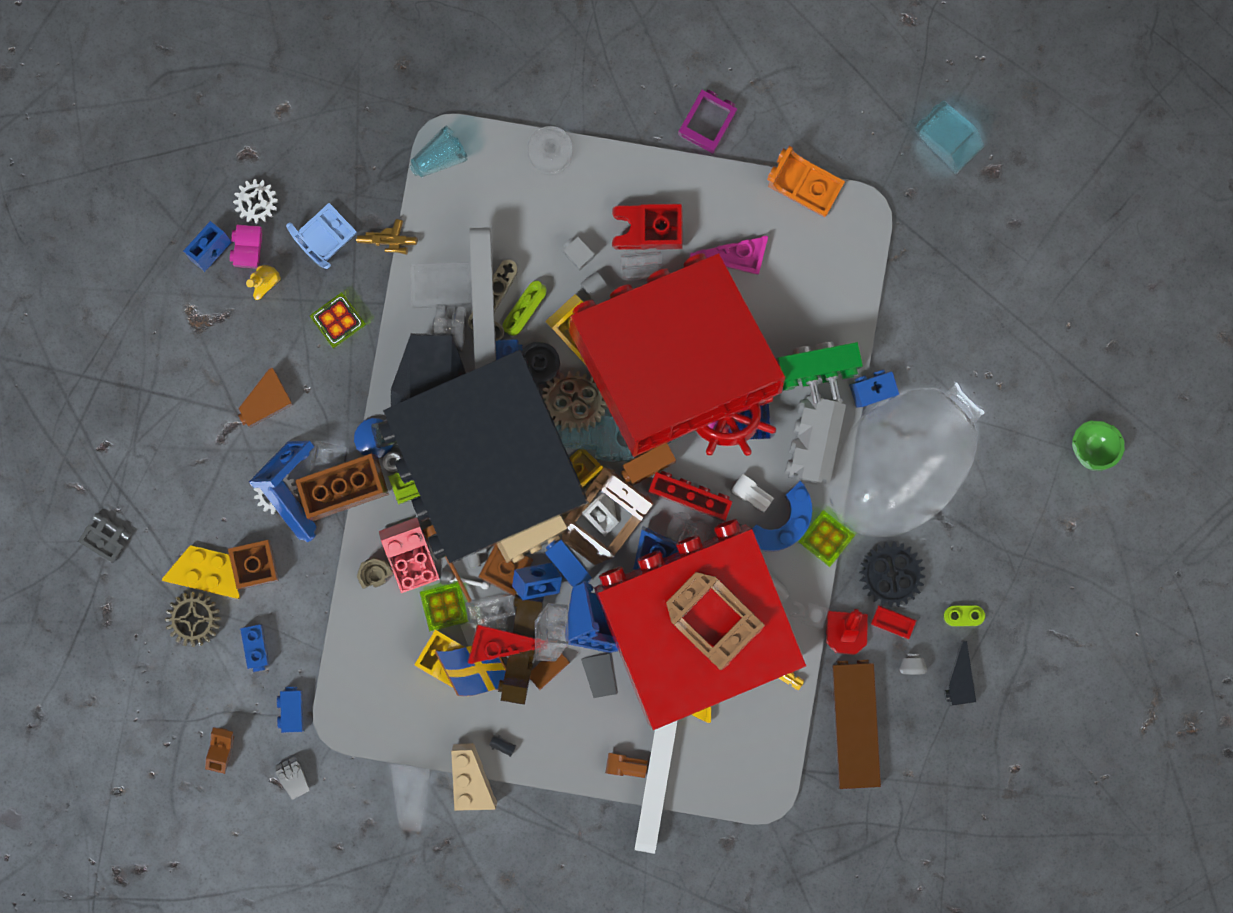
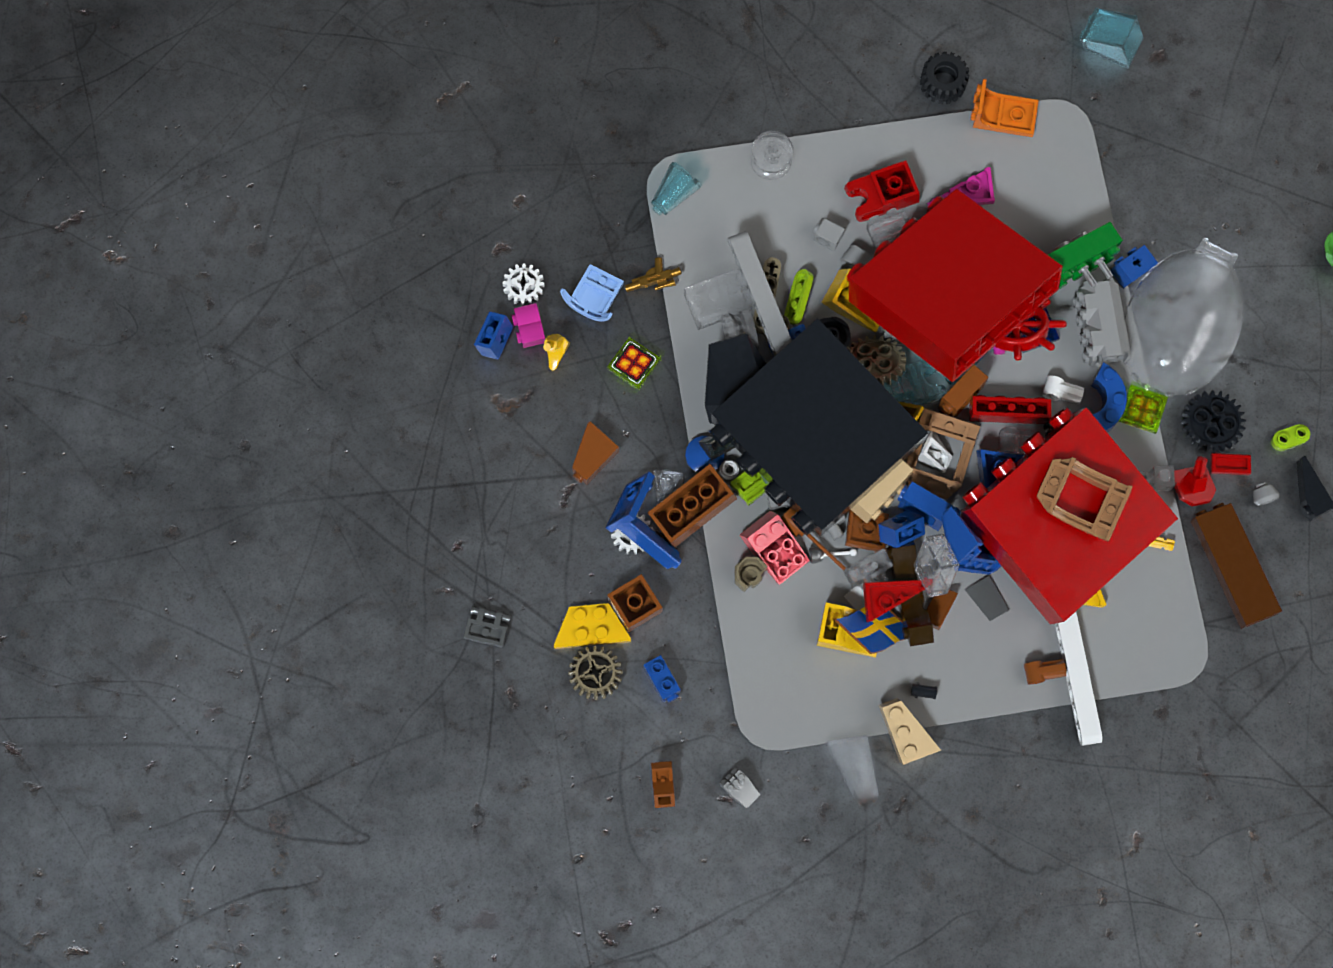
camera: 20 degrees left, 10 degrees down
blue brick [277,687,304,733] -> none
clear neon green tile [420,582,470,632] -> none
magenta window [678,89,737,154] -> none
none -> black tyre [920,51,969,104]

